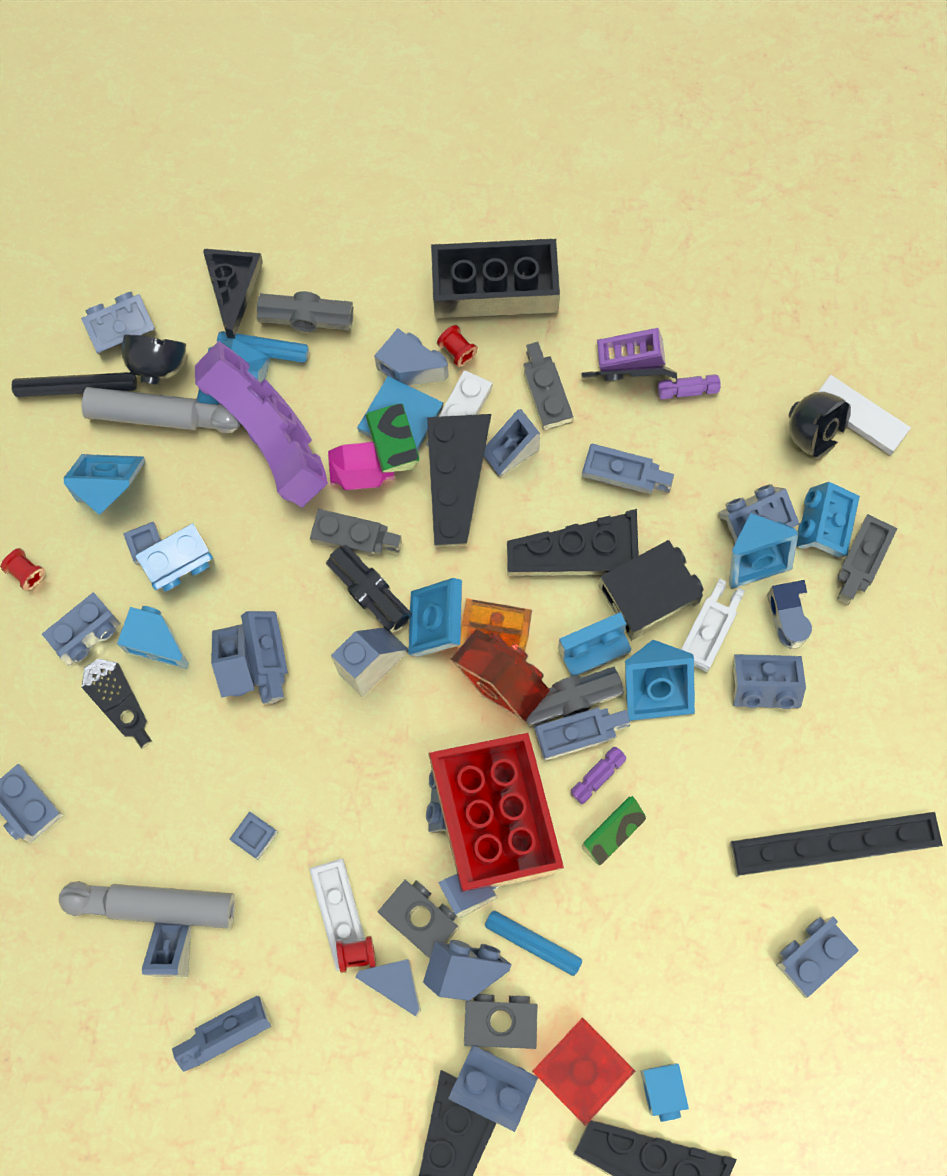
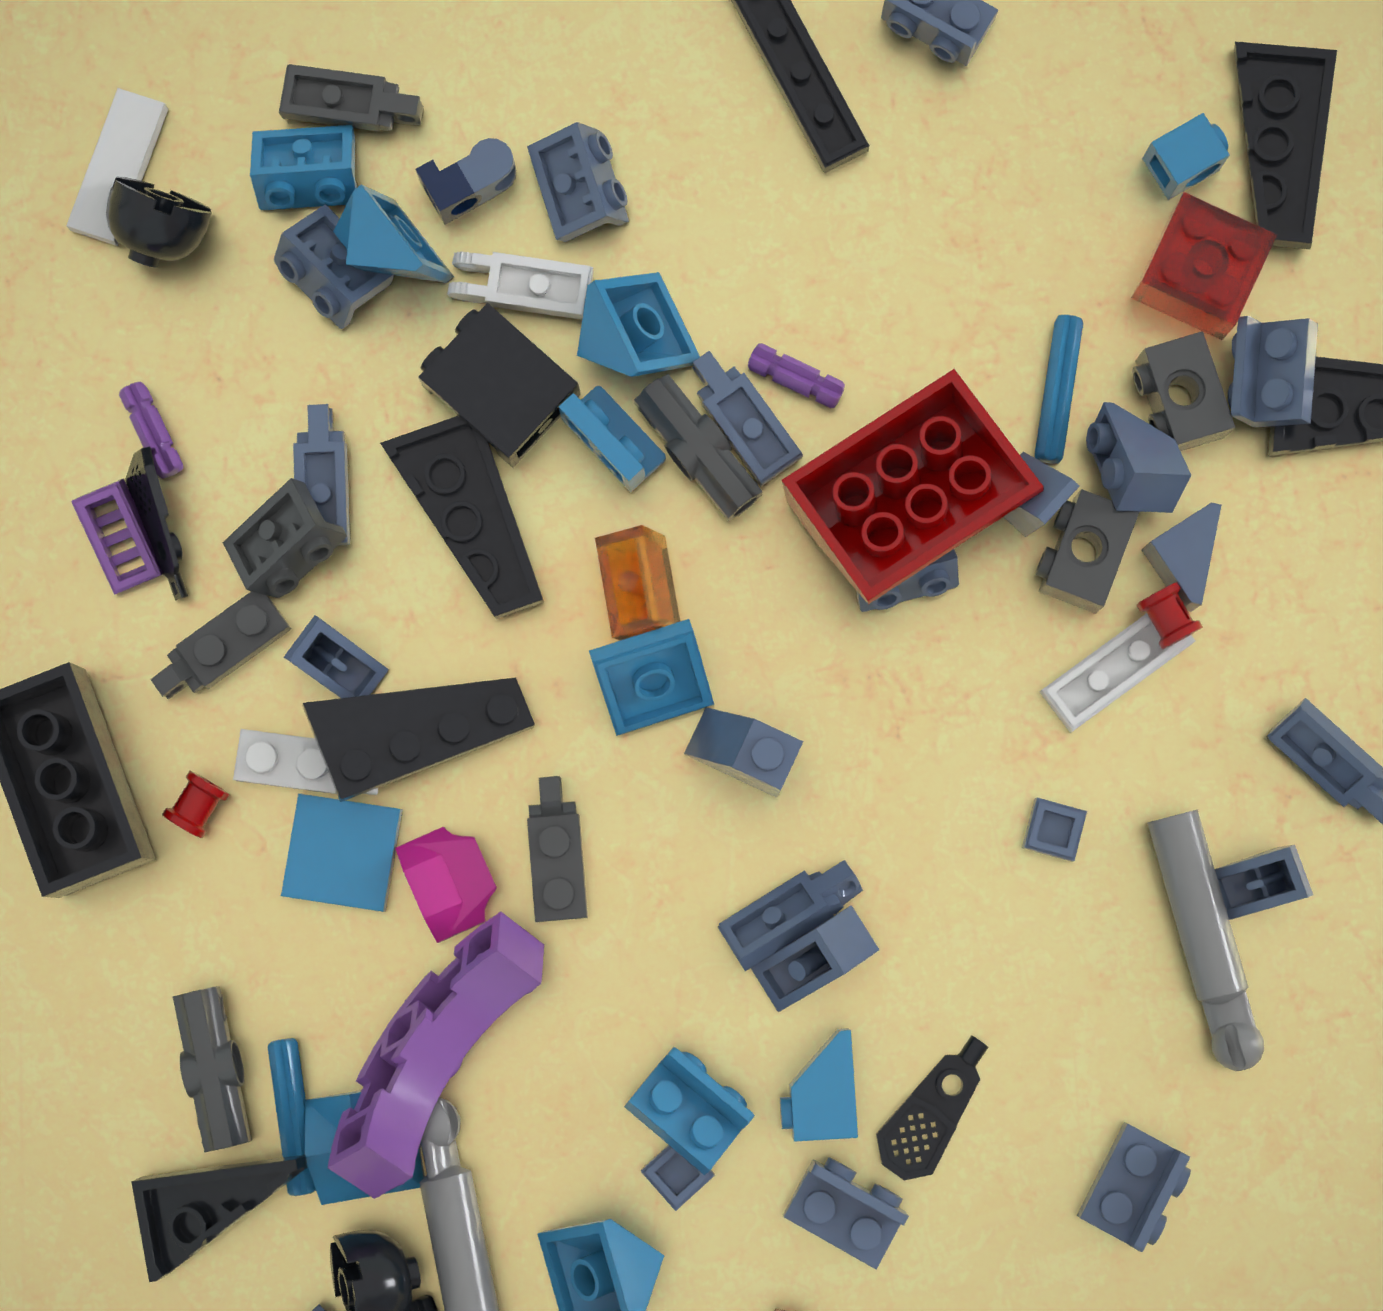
camera: 110 degrees left, 10 degrees up
black piece [326,545,412,634] -> none
green slope [365,403,419,473] -> none
sand blue slope [374,328,449,385] -> none
clear red brick [450,629,550,722] -> none
green slope [582,796,646,866] -> none
none -> dark grey bracket [223,478,347,598]

